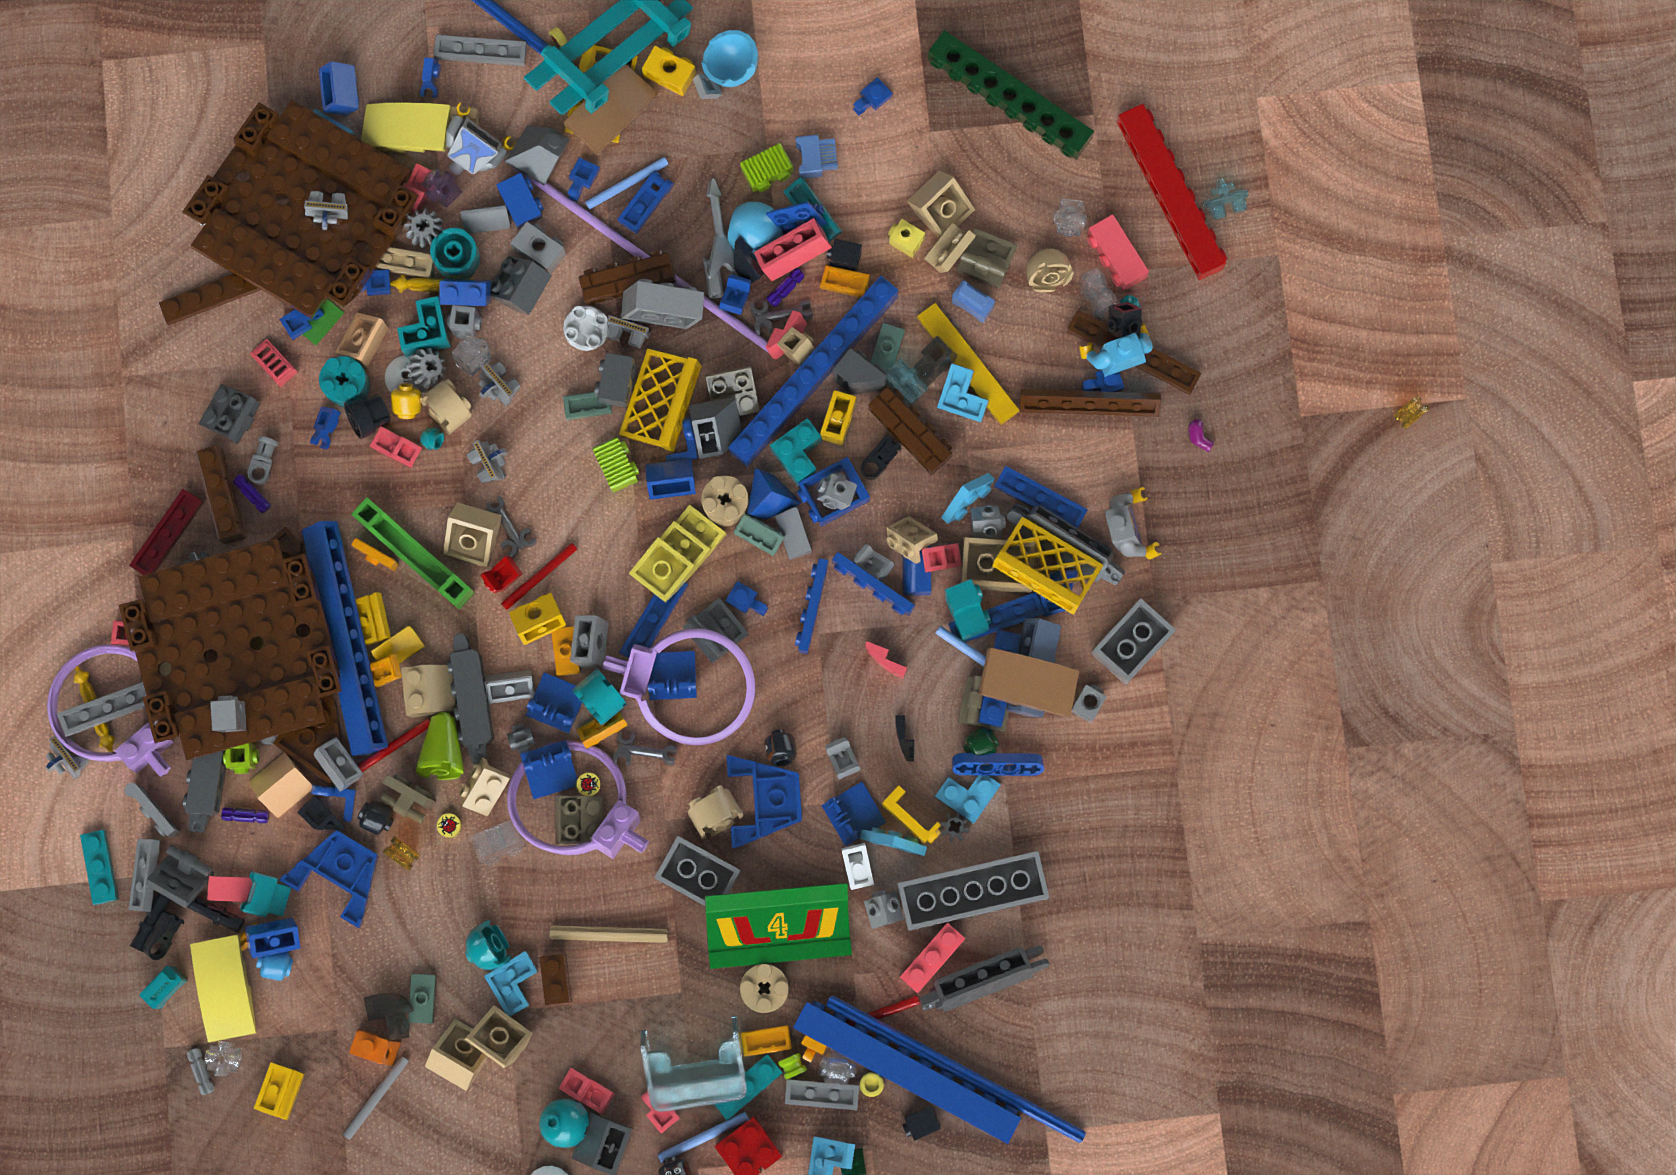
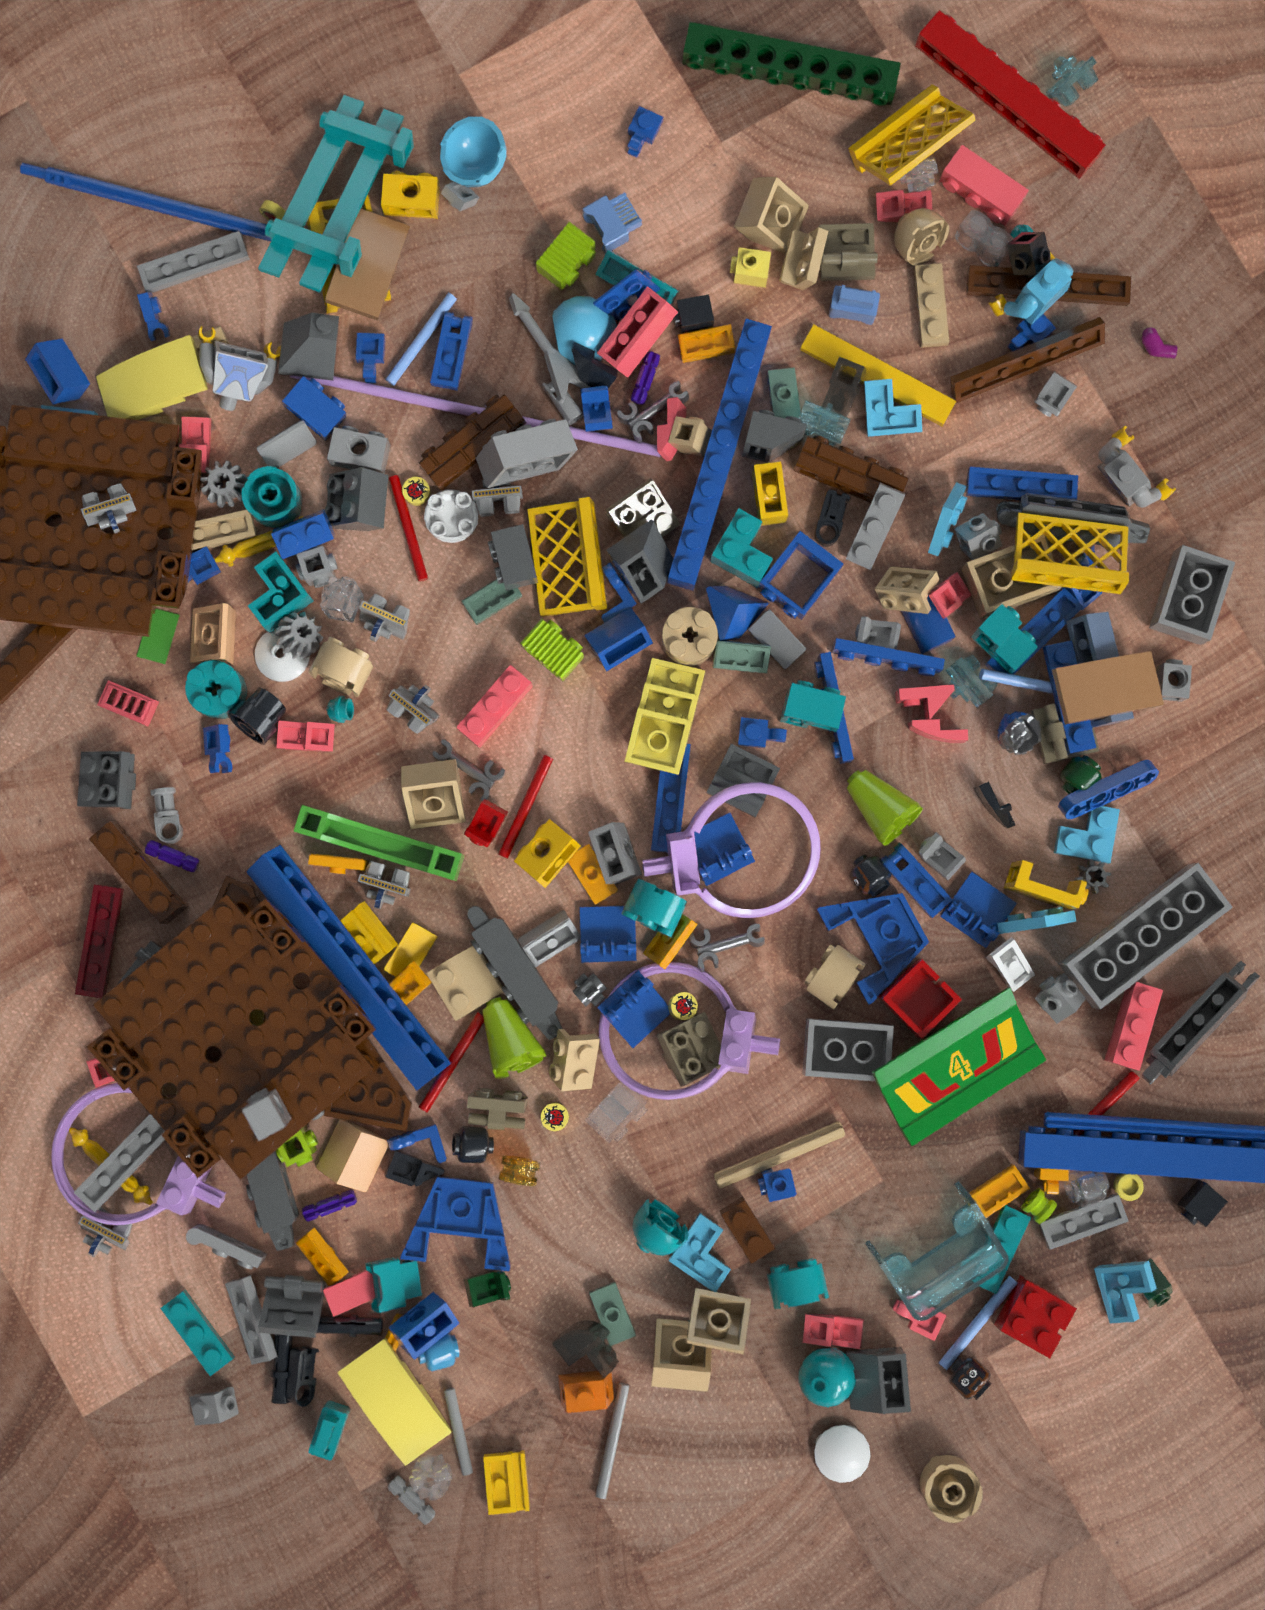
camera: 30 degrees left, 5 degrees up
blue plate [279,308,324,340] -> none
light grey slope [314,737,364,792] -> none
yellow head [391,383,422,419] -> none
clear purple brick [421,168,462,208] -> none
tan brick [740,964,789,1013] -> none
light grey brick [817,473,857,510] -> none
none -> light grey bracket [189,1387,239,1425]
none -> light orange plate [296,1227,349,1286]
none -> light grey hips [358,861,411,909]
none -> red bar [388,475,429,582]
none -> tile [402,477,430,506]
none -> light grey bar [444,1388,473,1476]
none -> coral brick [456,665,533,749]
none -> dark green bracket [464,1270,511,1308]
none -> blue bracket [757,1168,796,1202]
none -> teal brick [767,1258,829,1309]
none -> teal brick [780,680,847,732]
none -> light grey plate [846,482,906,570]
none -> lime cone [847,770,923,846]
none -> yellow fence [848,84,975,186]
none -> coral slope [876,190,933,222]
none -> red piece [878,959,962,1039]
none -> blue plate [881,843,953,918]
none -> coral slope [895,685,954,720]
none -> tan plate [913,263,949,348]
none -> clear light blue hips [945,655,997,708]
none -> flat silver piece [997,711,1042,755]
none -> light grey bracket [1035,371,1077,417]

